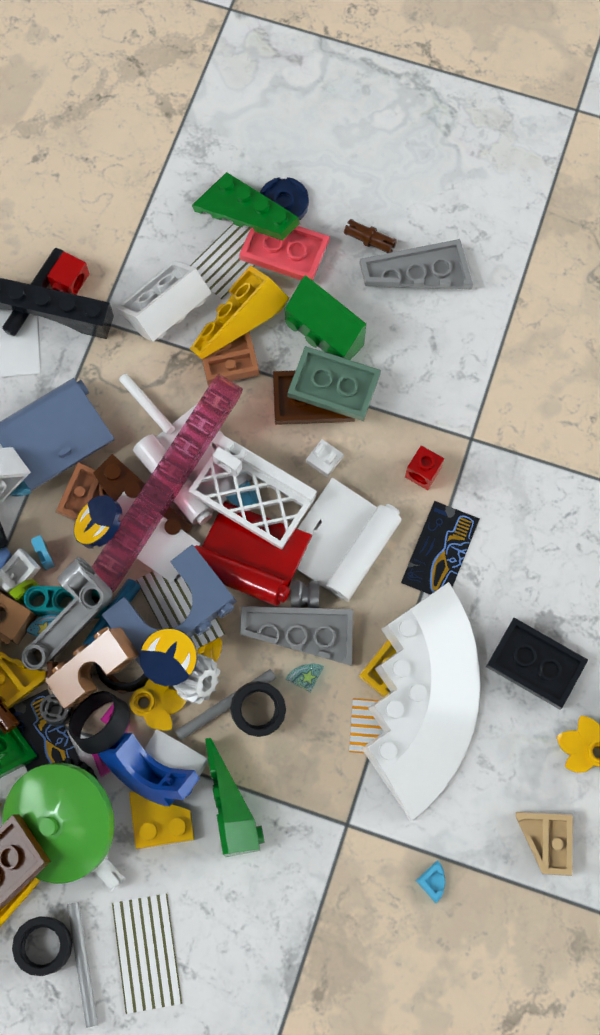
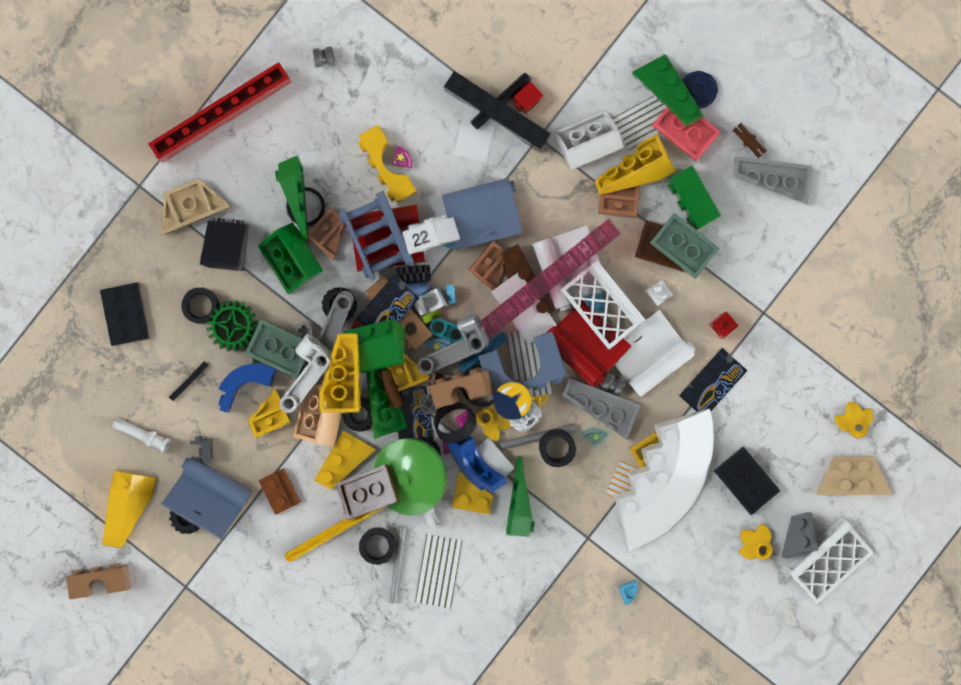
camera: 25 degrees right, 15 degrees up
tile [74,495,122,549] -> none
white bar [119,374,175,435] -> none
white tile [212,441,246,477] -> none
tan wing [516,812,573,876] -> none

